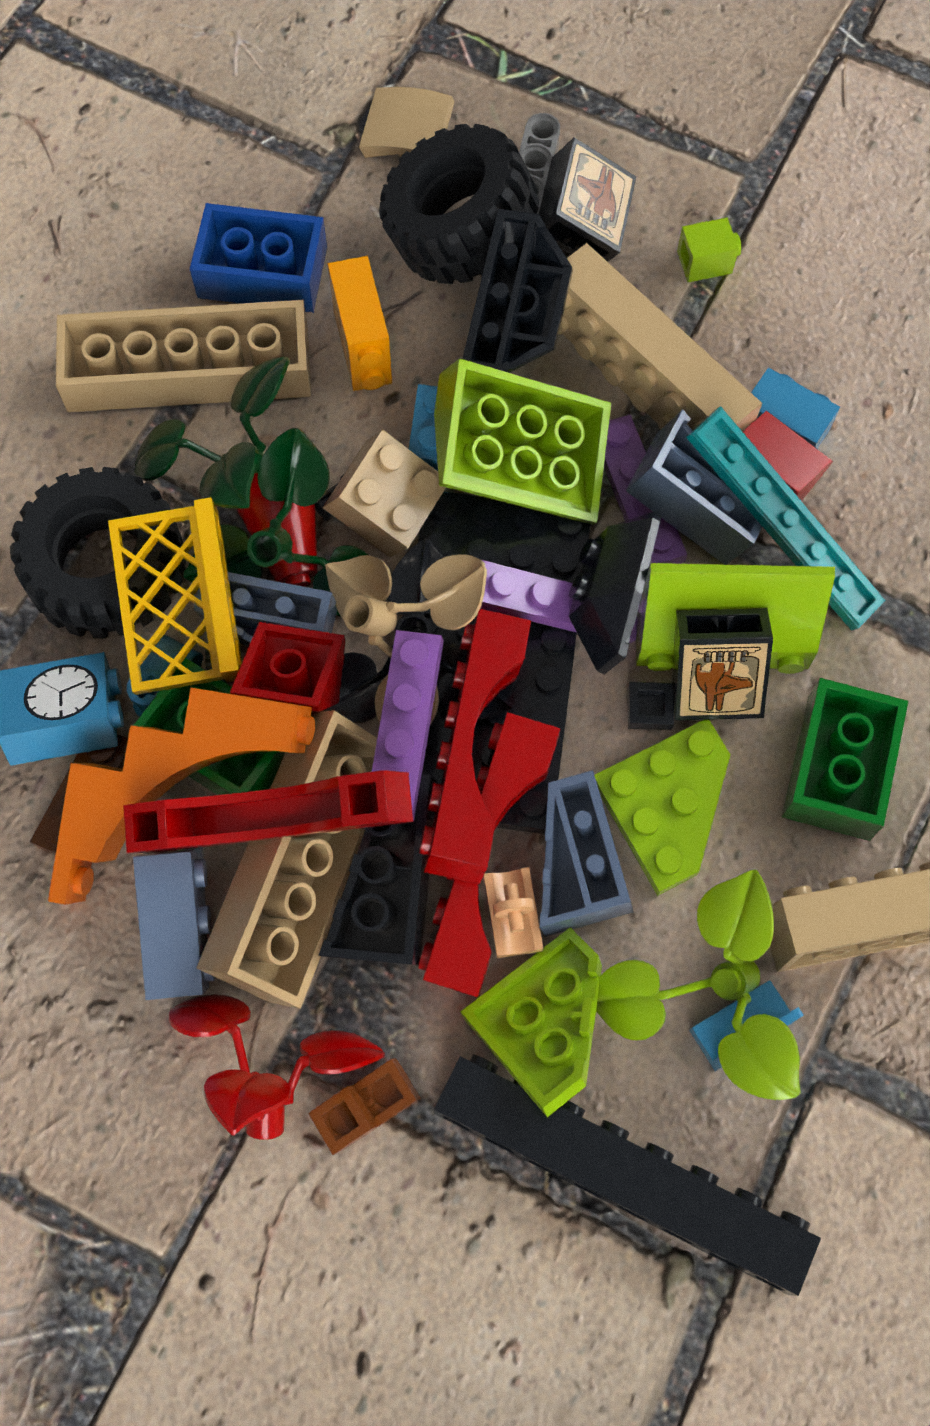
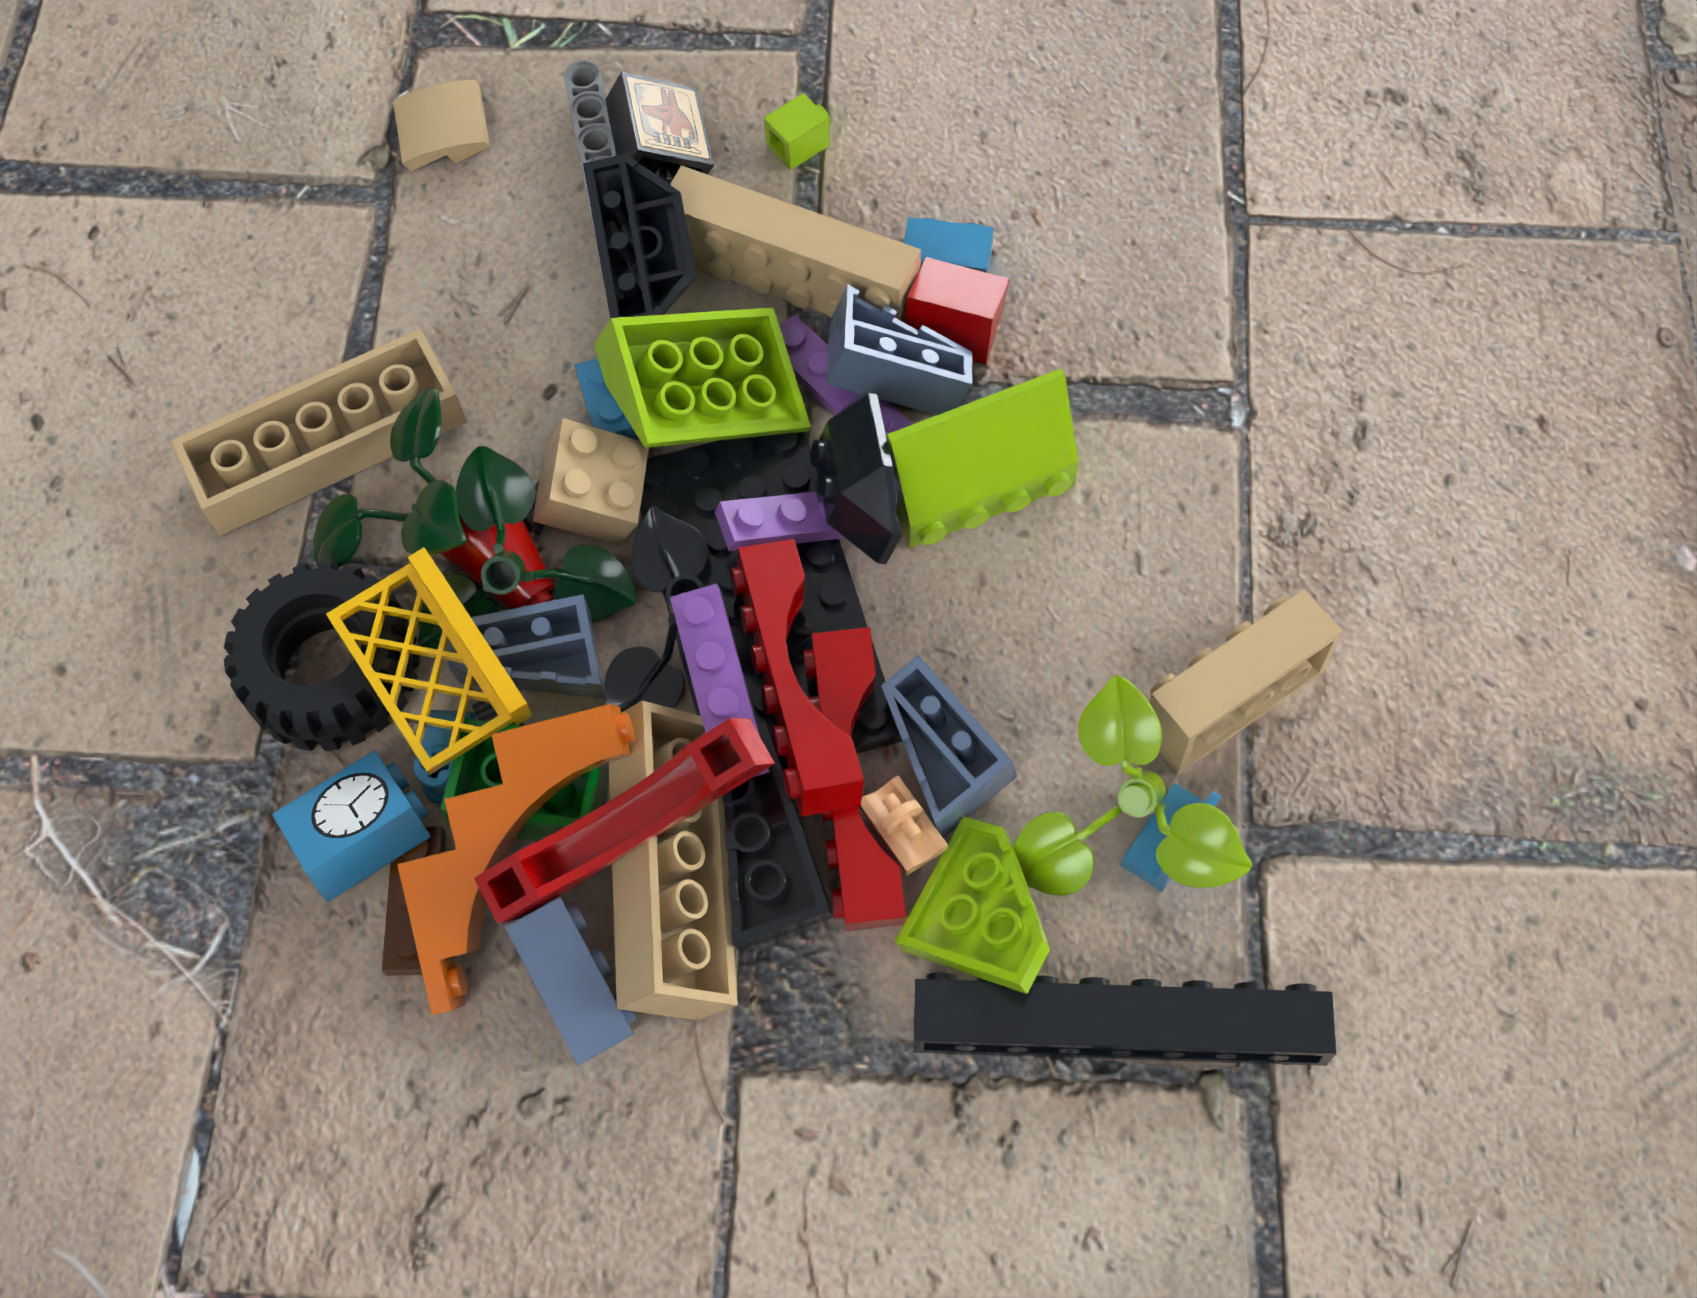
camera: 20 degrees left, 5 degrees down
red plant [169,994,385,1140] -> none
blue brick [190,203,327,313] -> none
red slope [230,622,346,712] -> none
dark orange slope [308,1058,421,1155] -> none
tan plant [325,554,487,725] -> none
light orange brick [327,255,392,391] -> none
black tyre [379,124,539,284] -> none
lime plate [594,720,731,896] -> none
black plate [627,682,674,730] -> none
brick [672,608,773,720] -> none
teal tile [686,406,886,630] -> none
green brick [782,678,909,841] -> none

